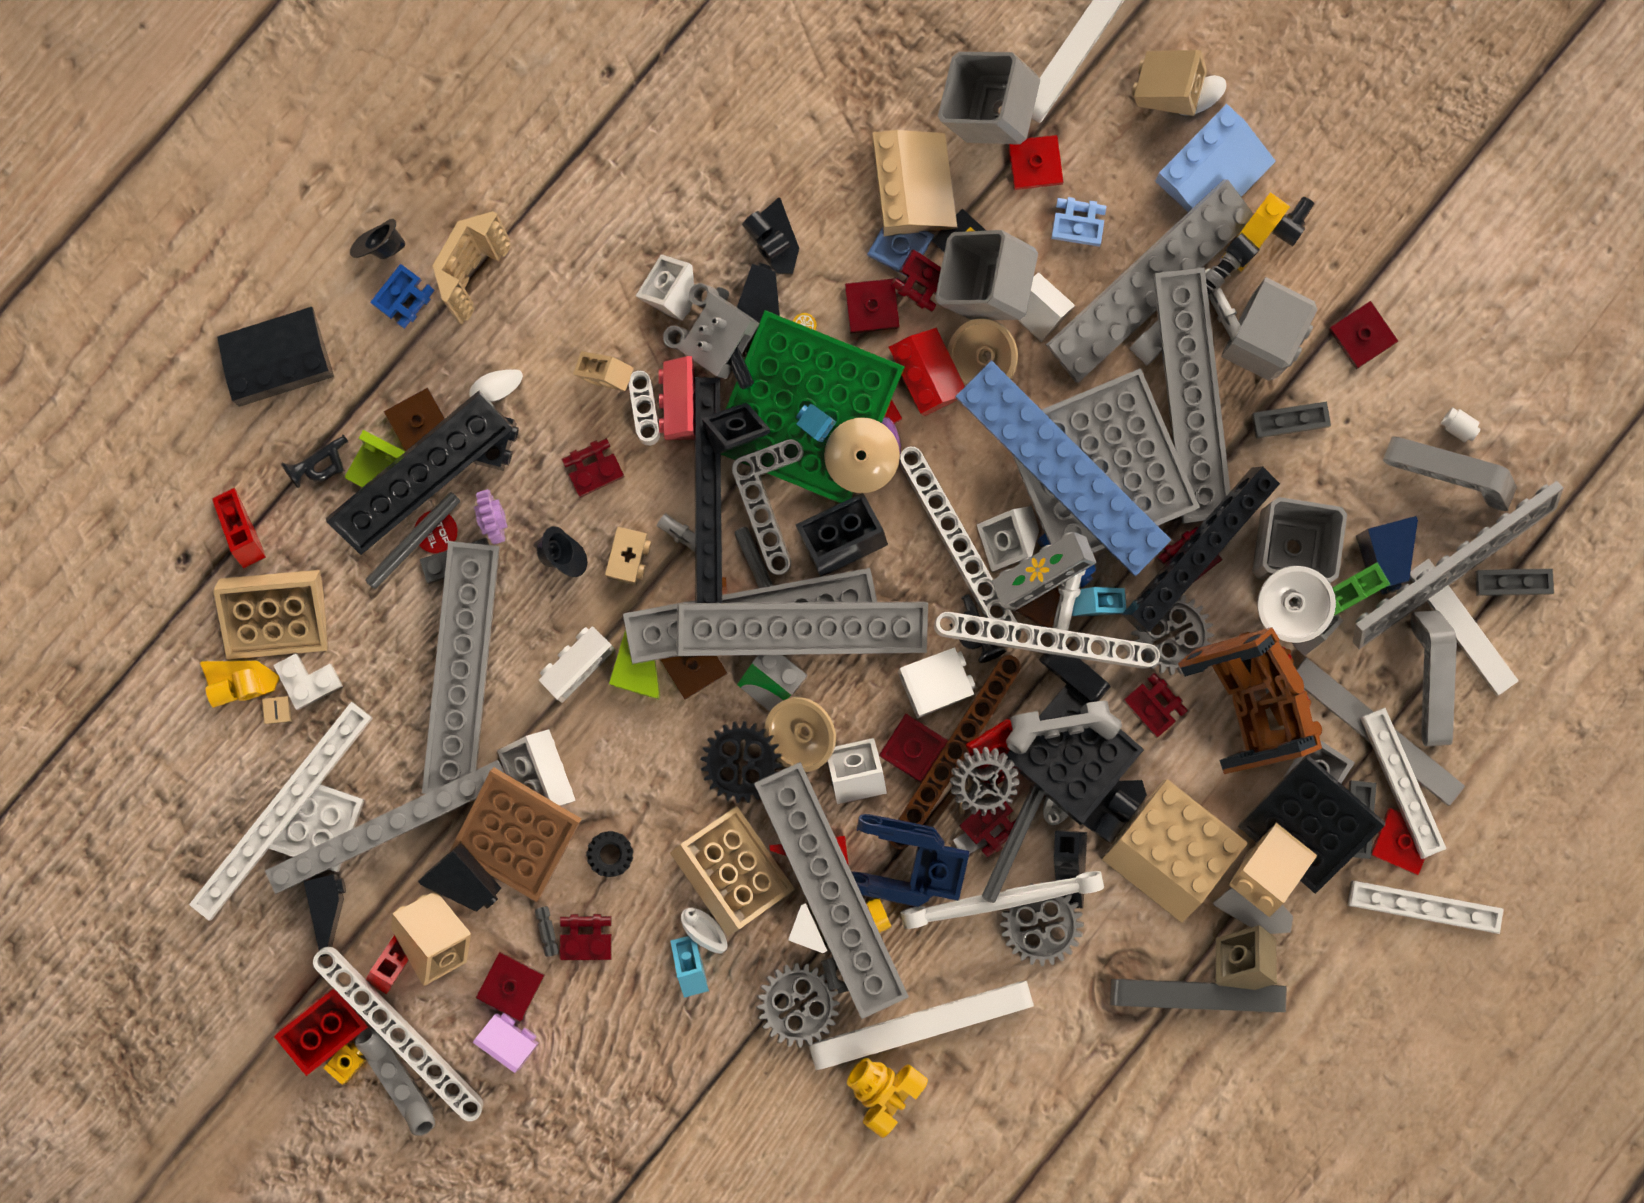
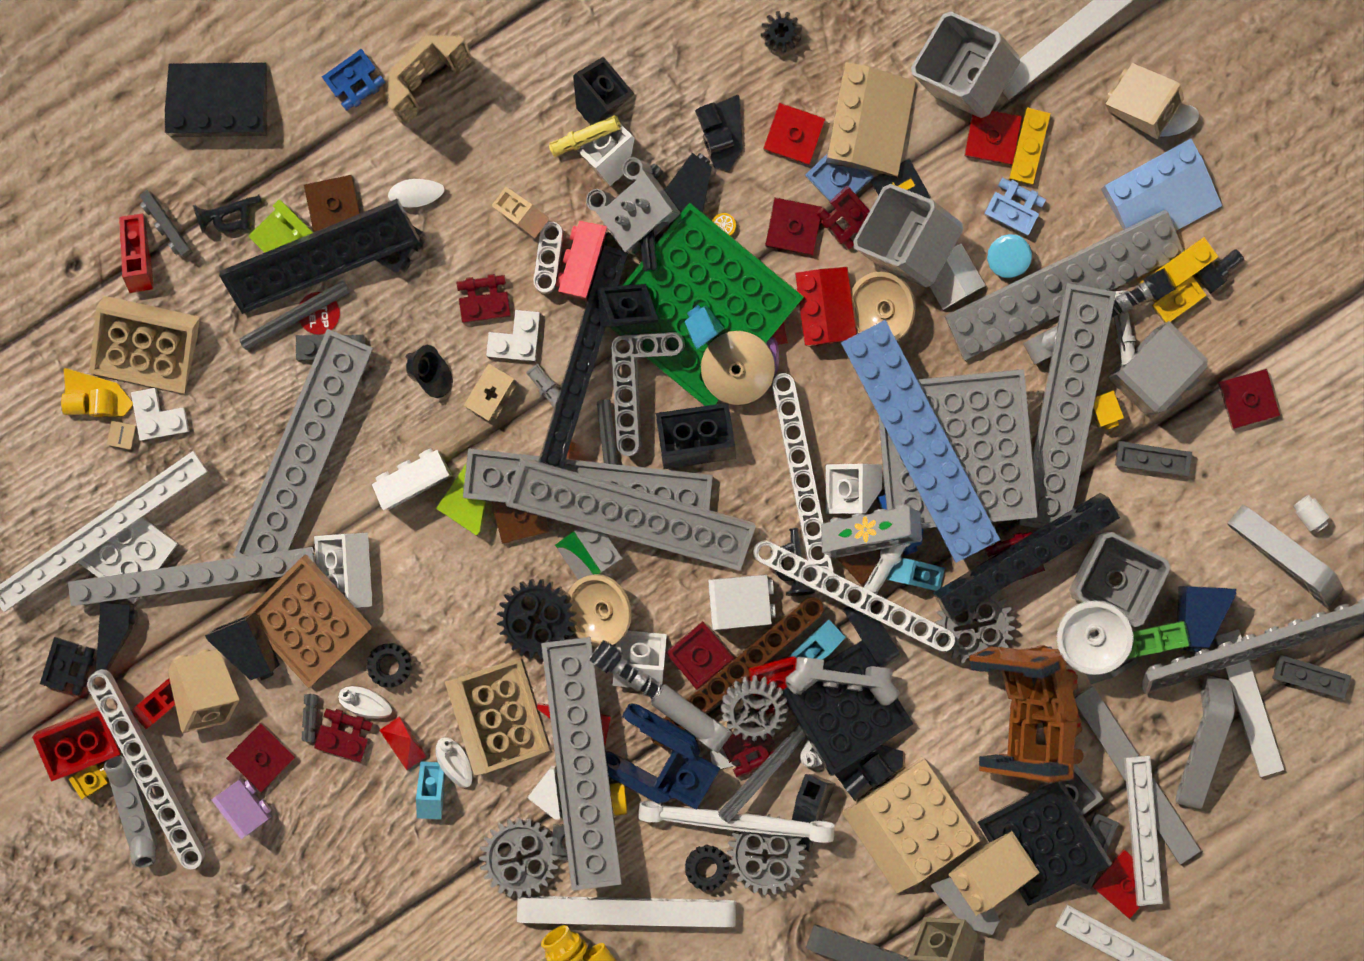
camera: 20 degrees right, 5 degrees up
black piece [350,219,406,259] -> none
lavender gear [474,489,508,545] -> none
dark red plate [1123,672,1188,738] -> none
none -> black plate [40,637,95,696]
none -> dark grey plate [139,190,193,258]
none -> white arm [338,686,392,719]
none -> red slope [379,716,427,770]
none -> white plate [486,310,540,361]
none -> light yellow pin [549,115,621,157]
none -> black slope [573,57,634,126]
none -> piece [589,639,732,753]
none -> black tyre [685,845,729,891]
none -> black gear [760,11,802,53]
none -> red plate [763,103,825,165]
none -> medium azure slope [788,620,846,660]
none -> medium azure piece [987,234,1032,278]
none -> yellow plate [1008,107,1051,185]
none -> yellow brick [1092,390,1124,430]
none -> yellow plate [1151,276,1206,323]

